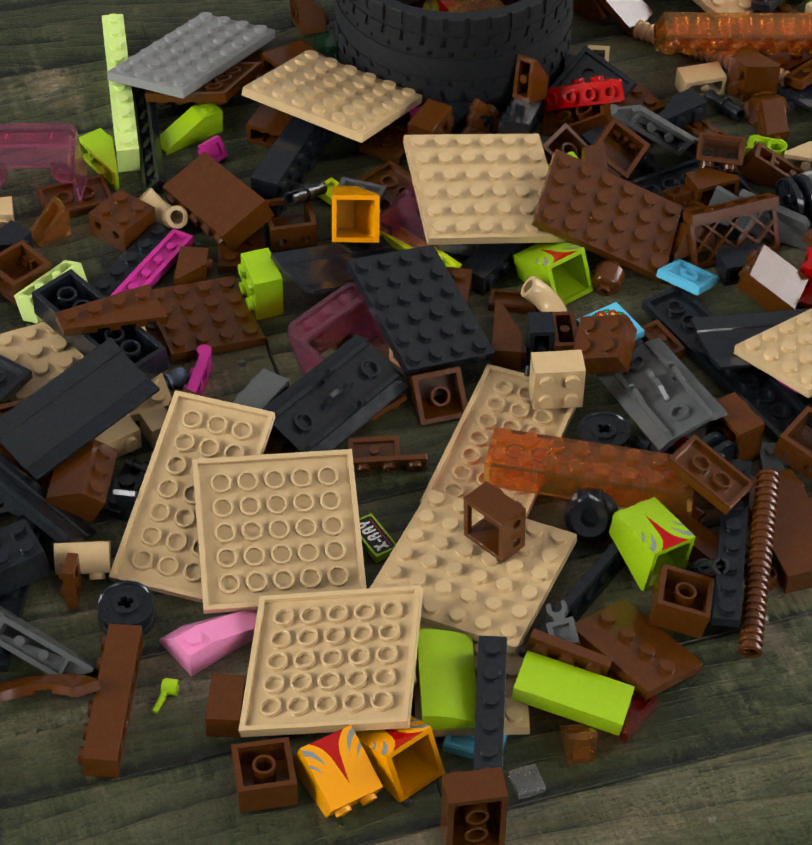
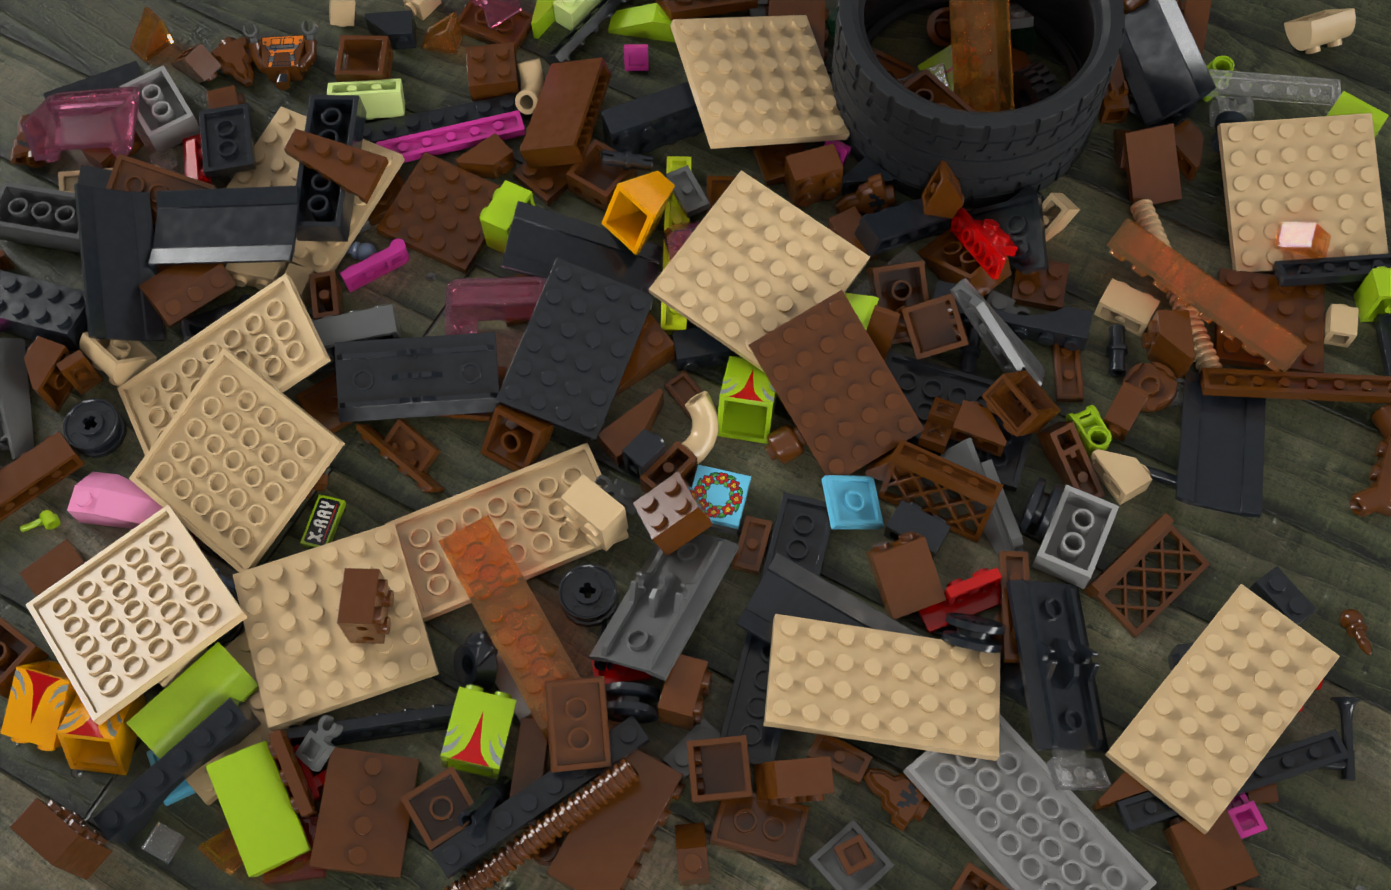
camera: 50 degrees right, 20 degrees up
none -> reddish brown slope [24,336,74,413]

